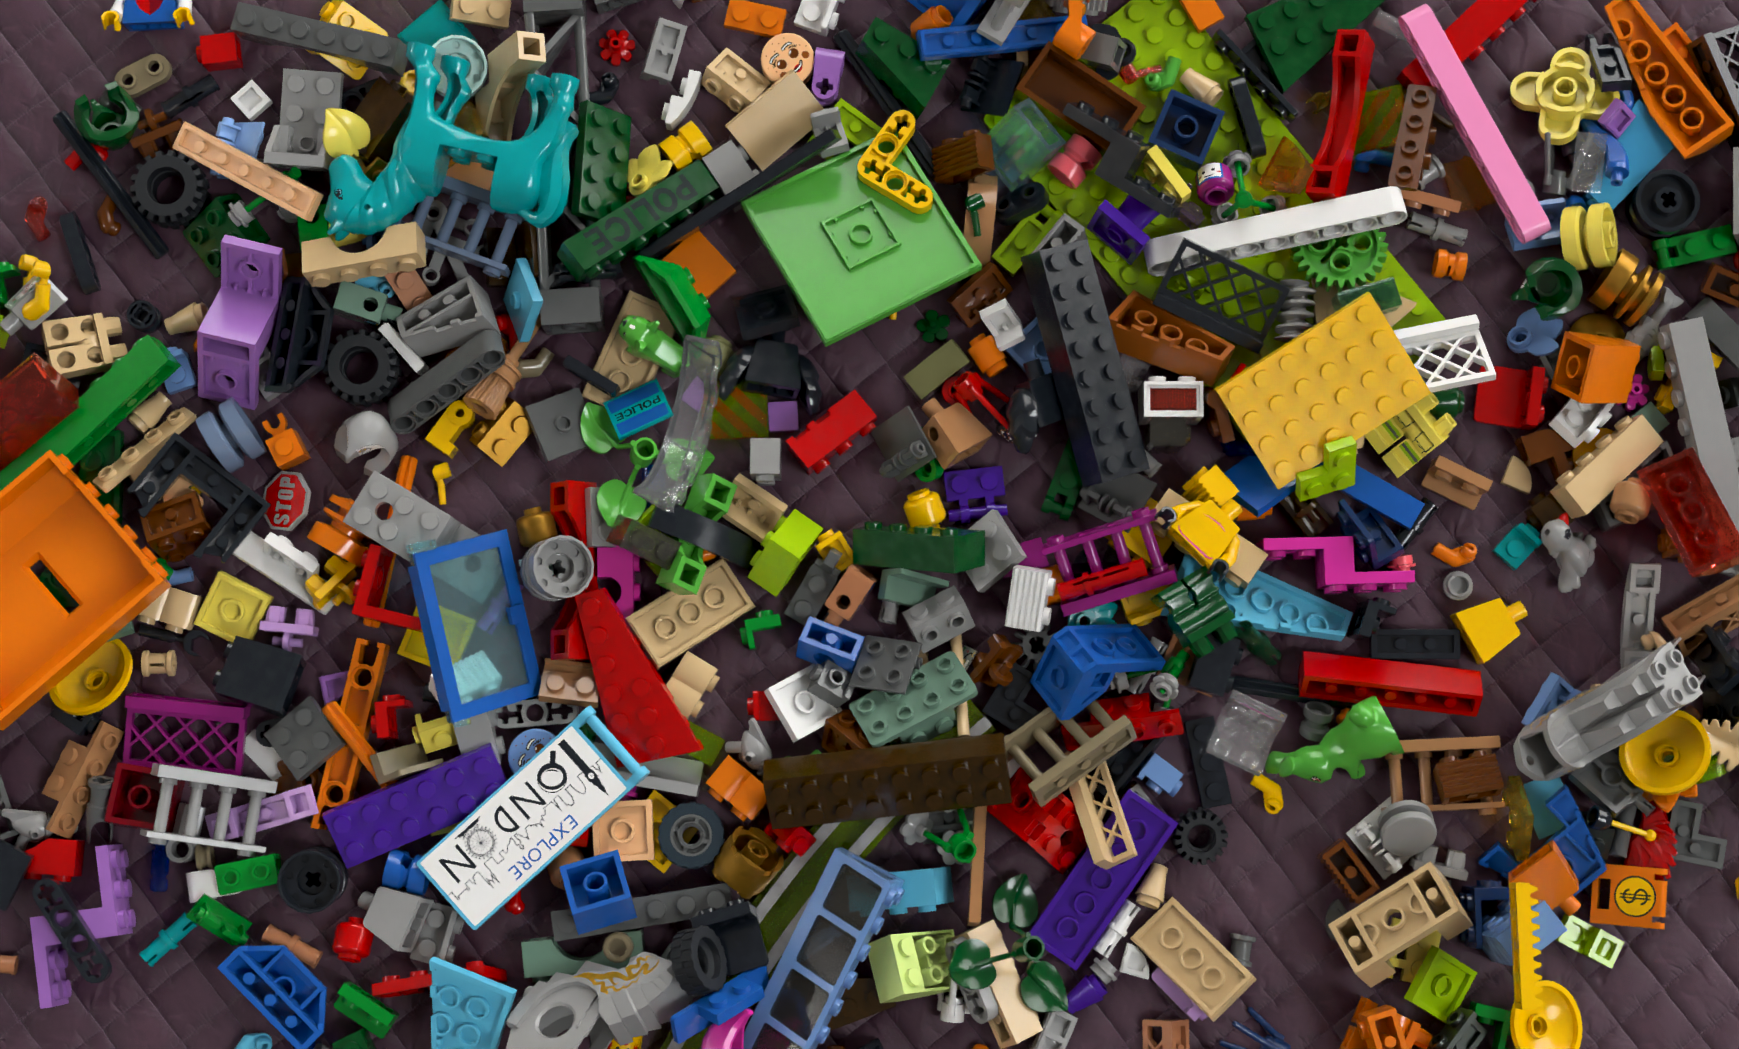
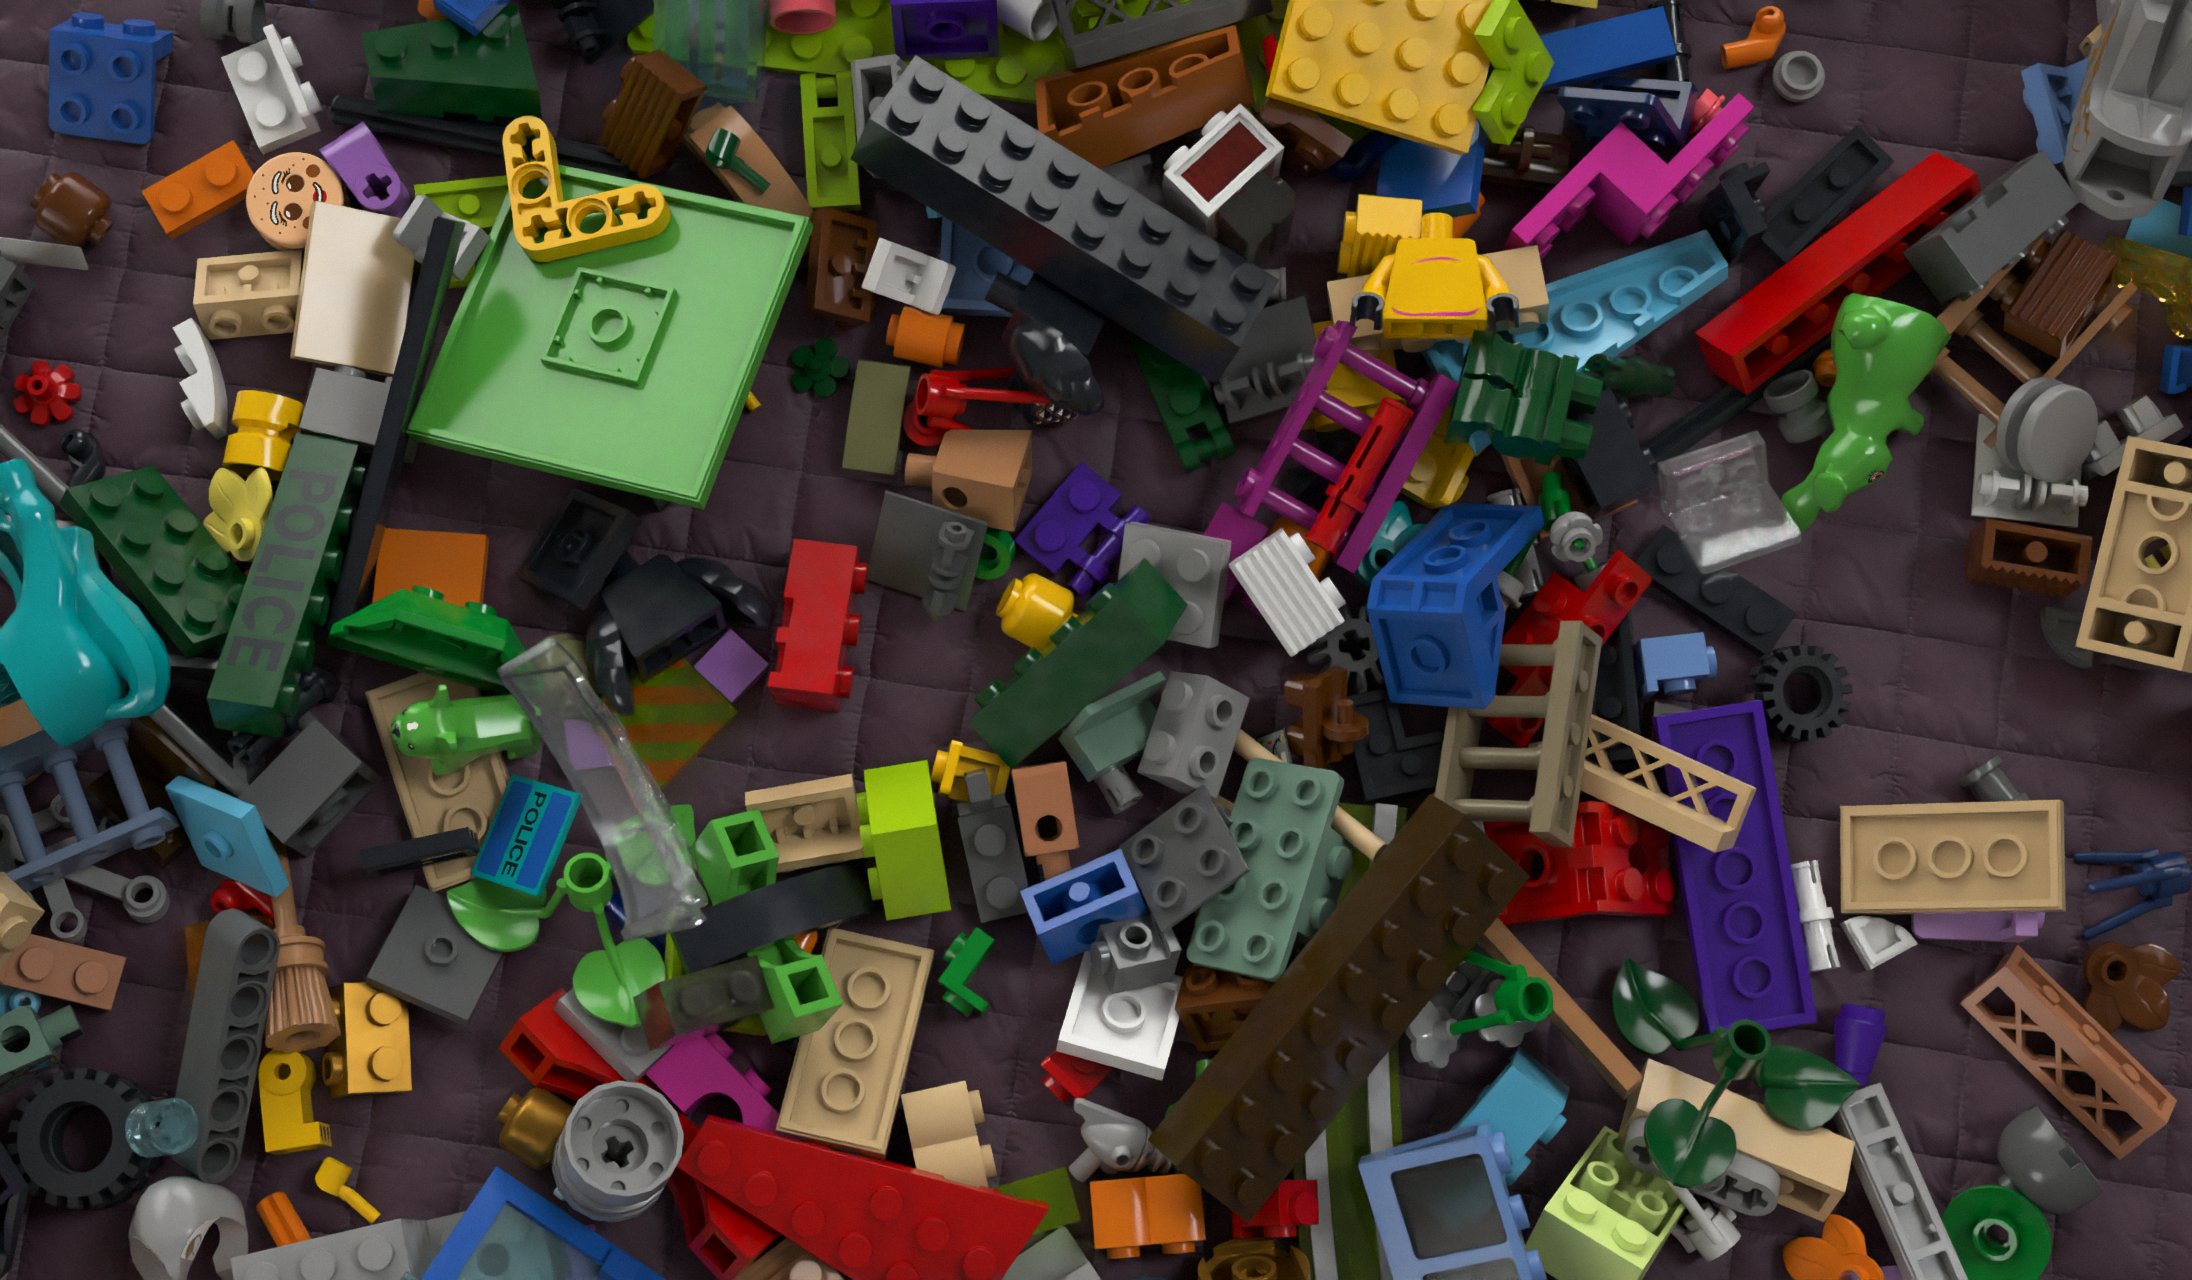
camera: 45 degrees left, 5 degrees down
white tile [378,322,429,376] -> none
light grey wedge [396,275,501,357] -> none
dark tan arm [517,347,555,378] -> none
light grey hinge [640,17,687,85] -> none
light grey brick [750,438,782,486] -> none
black plate [995,182,1049,226] -> none
light grey plate [1090,957,1117,985] -> none
tan cone [1135,863,1168,910] -> none
yellow arm [1250,772,1284,814] -> none
yellow torso [1450,598,1528,665] -> none
none -> clear light blue wheel [125,1097,199,1158]
none -> dark grey wedge [1902,150,2080,303]

